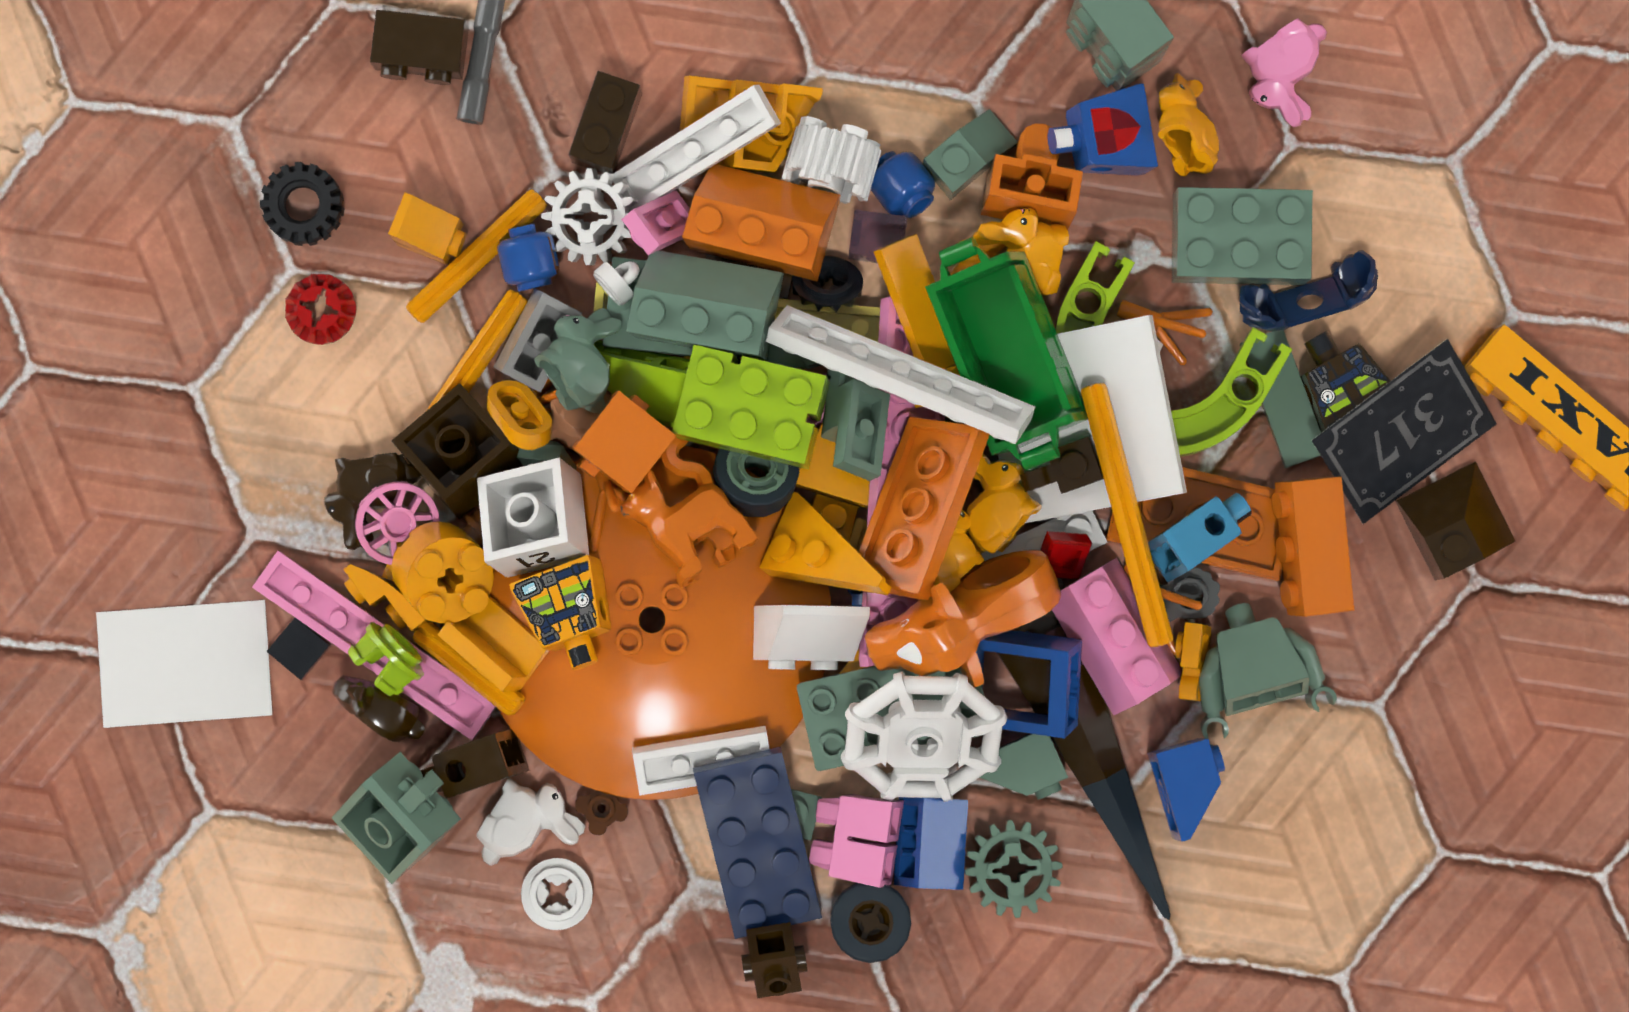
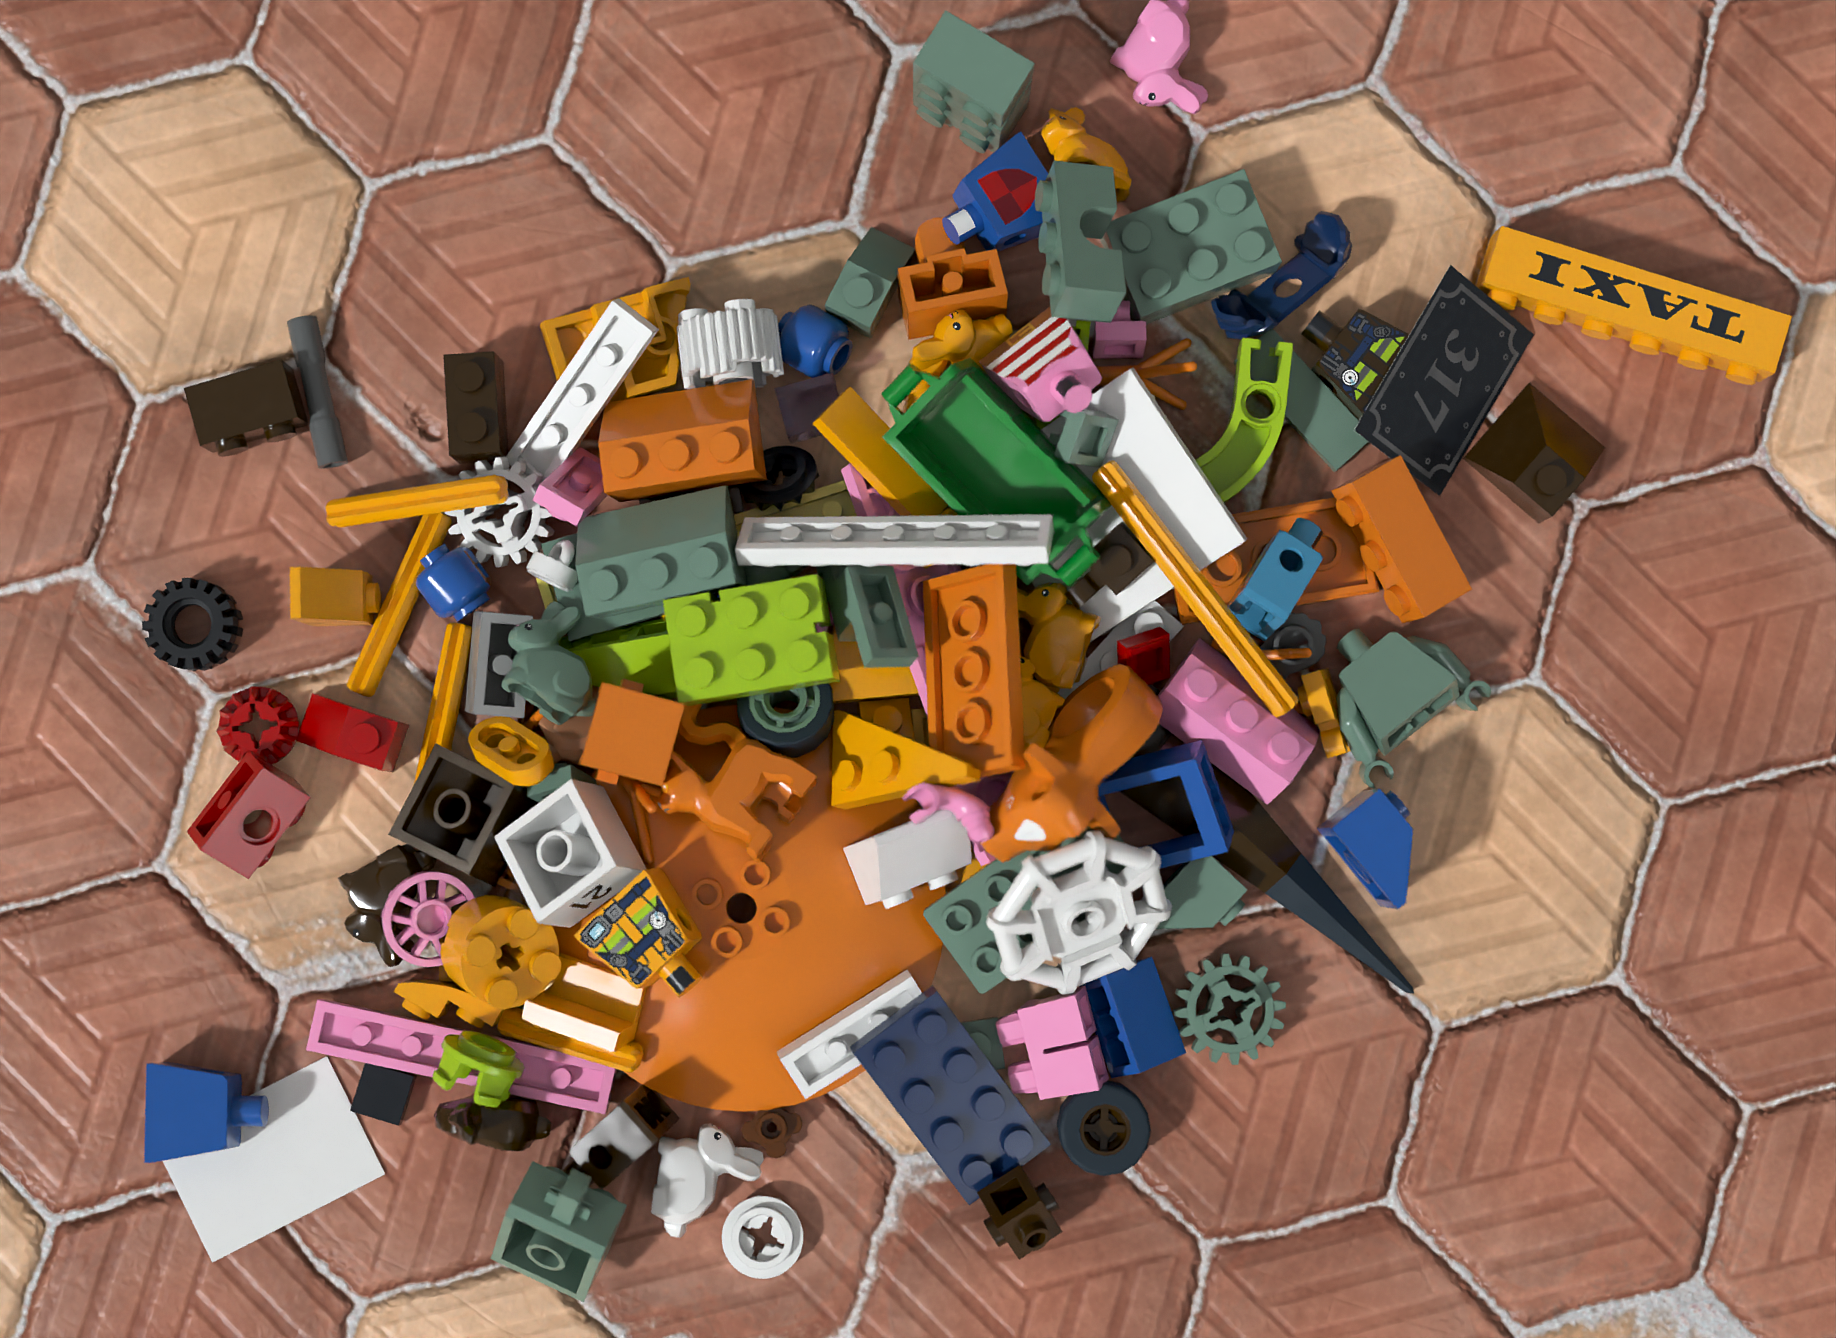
camera: 20 degrees left, 0 degrees up
none -> blue torso [144,1062,269,1163]
none -> brick [186,750,311,879]
none -> red slope [296,693,409,772]
none -> light orange axle [325,475,509,527]
none -> bright pink piece [903,783,994,844]
none -> torso [979,307,1102,422]
none -> sand green arch [1035,161,1126,323]
none -> sand green tile [1049,409,1119,468]
none -> bright pink tile [1092,301,1147,358]

